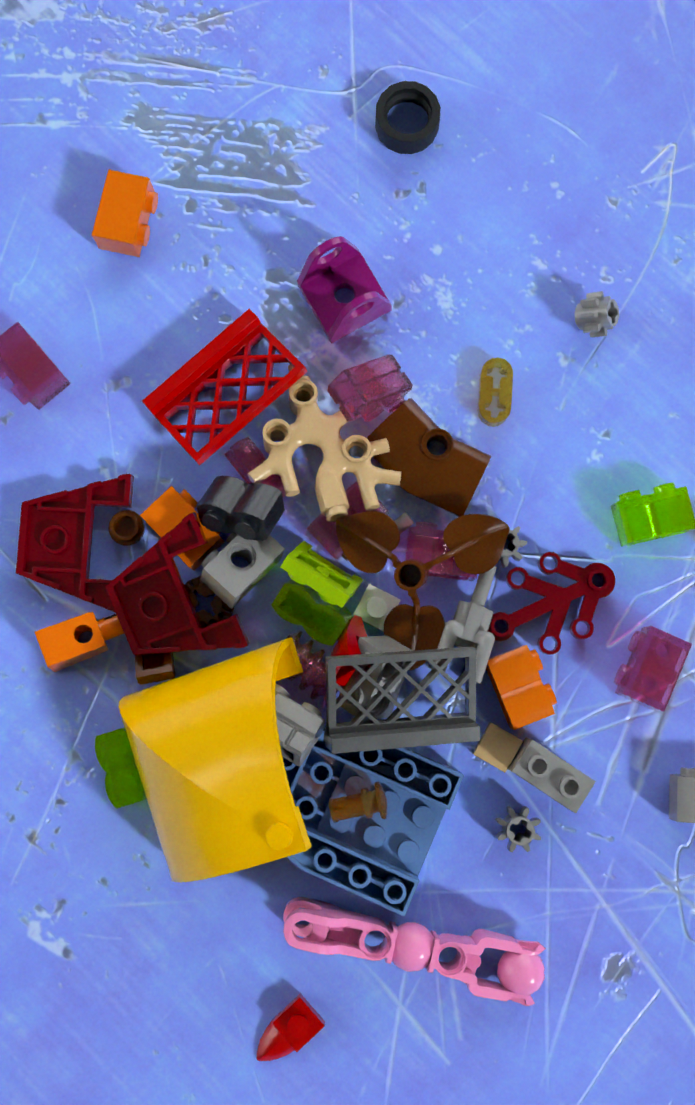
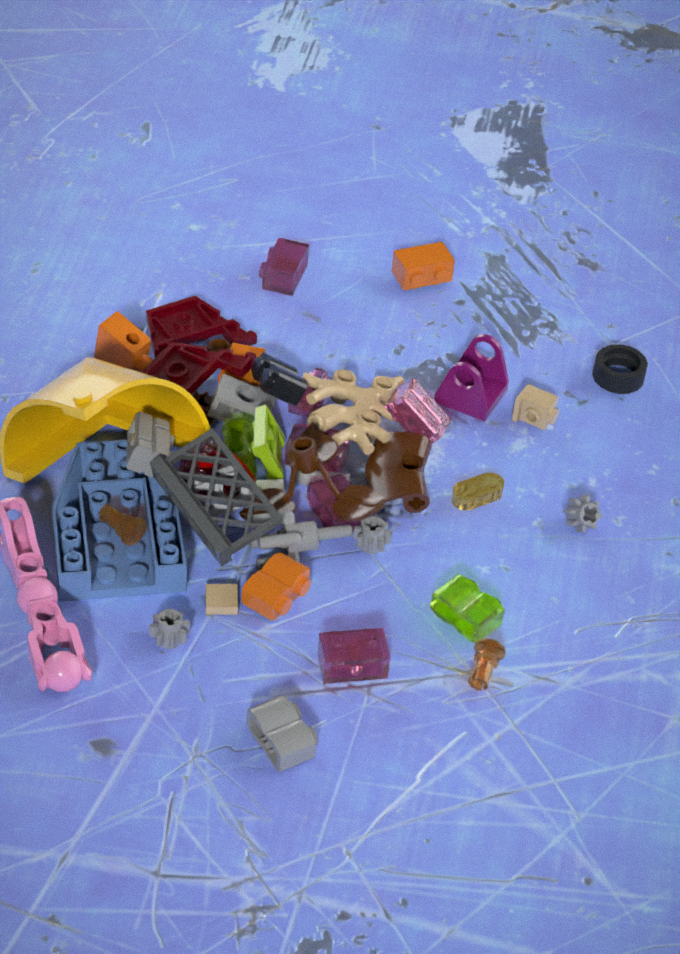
camera: 50 degrees right, 40 degrees down
red fence [142,309,308,466] -> none
dark red plant [488,552,616,655] -> none
light grey brick [508,738,596,813] -> none
none -> tan brick [512,384,559,430]

